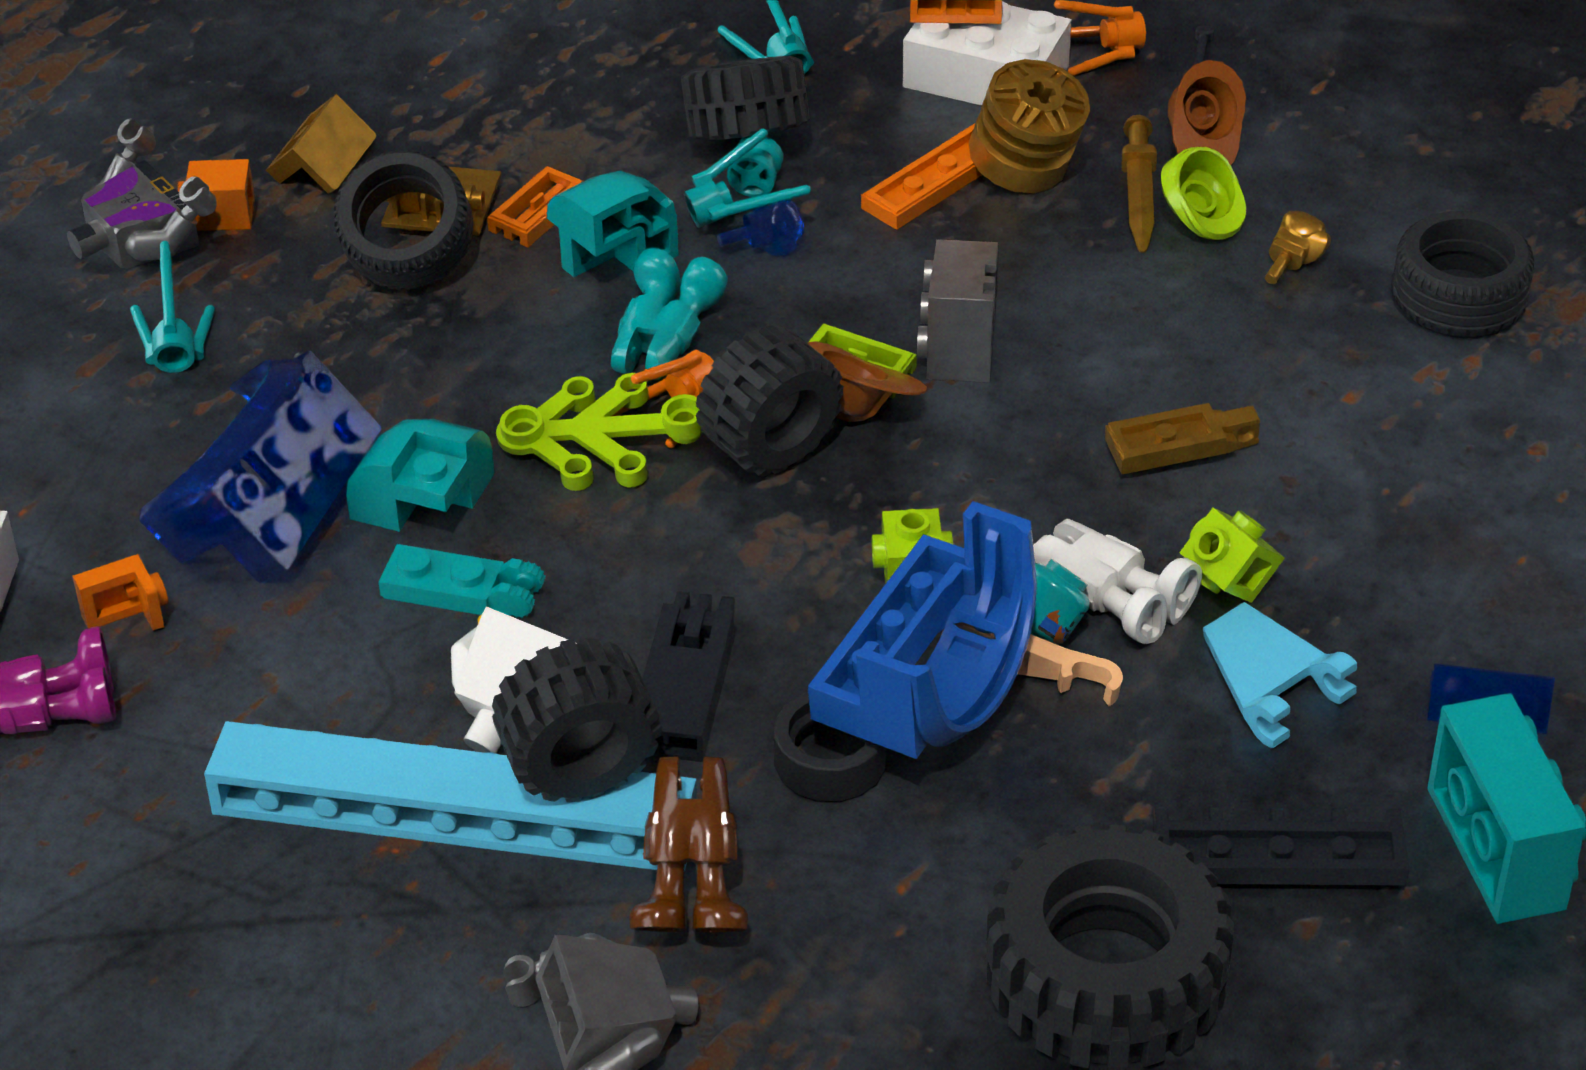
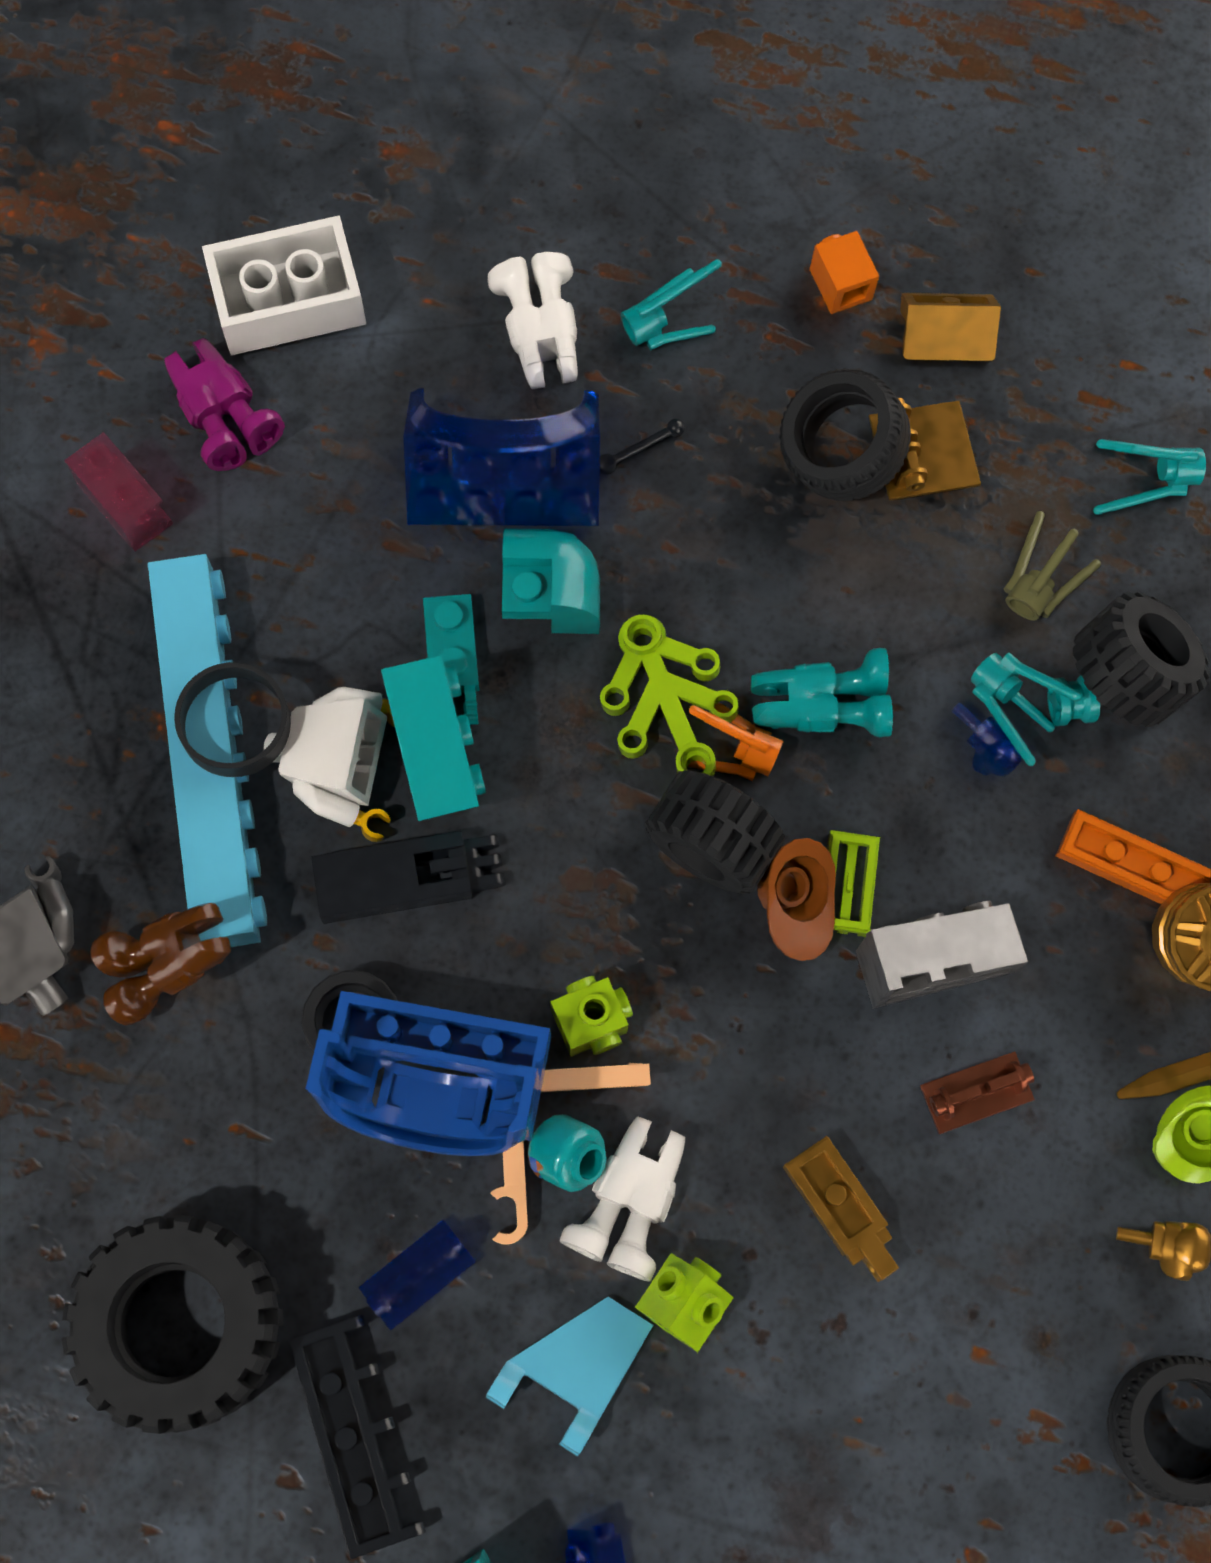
camera: 65 degrees right, 30 degrees up
flat silver torso [67,118,217,269] -> none
orange bracket [73,554,168,631] -> none
orange tile [487,166,583,248] -> none
black tyre [492,638,662,802] -> none
teal brick [547,171,679,277] -> none
none -> clear pink hinge [64,432,173,552]
none -> black tyre [174,662,291,777]
none -> clear blue hinge [358,1220,475,1331]
none -> teal brick [381,655,486,821]
none -> white piece [488,252,578,389]
none -> copper hinge [920,1051,1035,1134]
none -> olive plant [1004,511,1101,621]
none -> teal plant [1093,439,1206,515]

